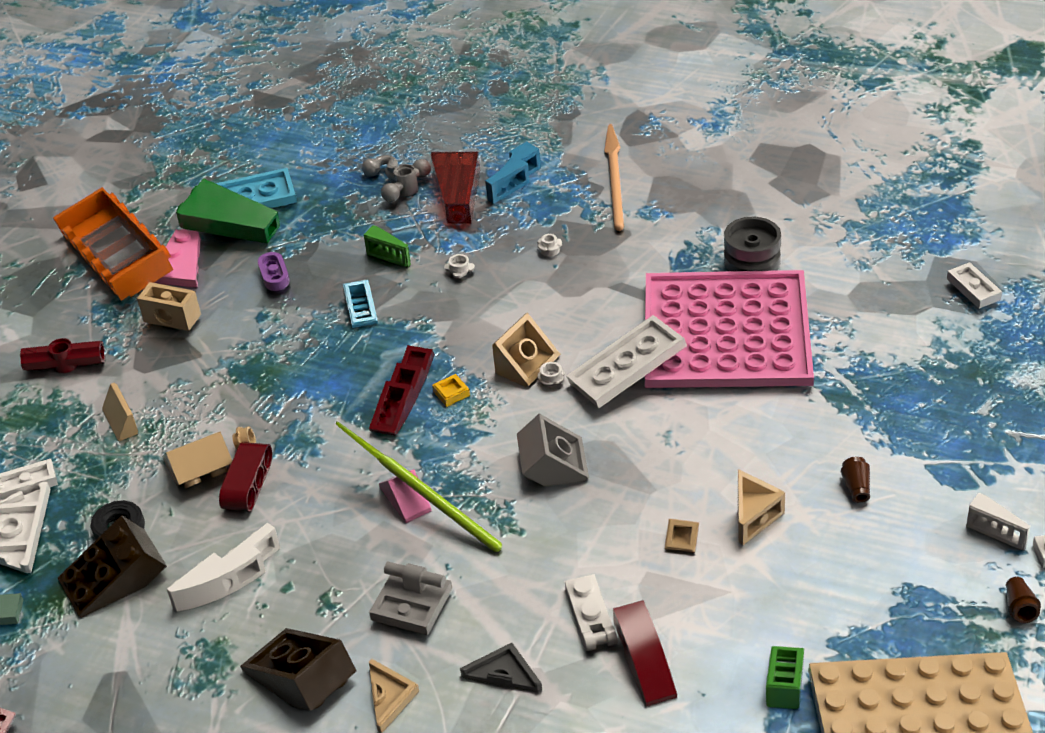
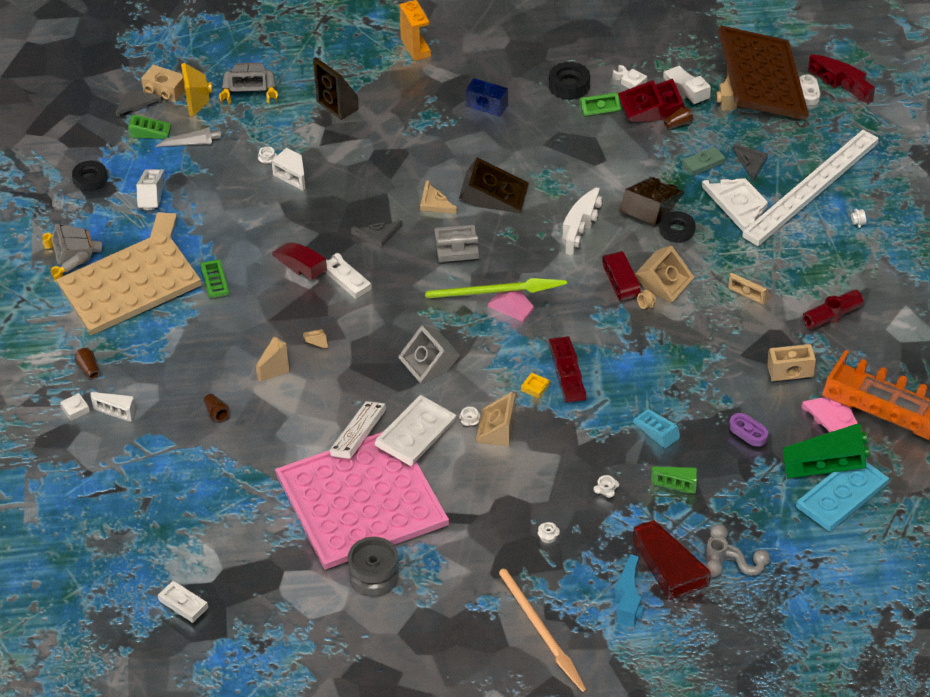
camera: 150 degrees right, 5 degrees up
none -> white tile [330,401,386,459]

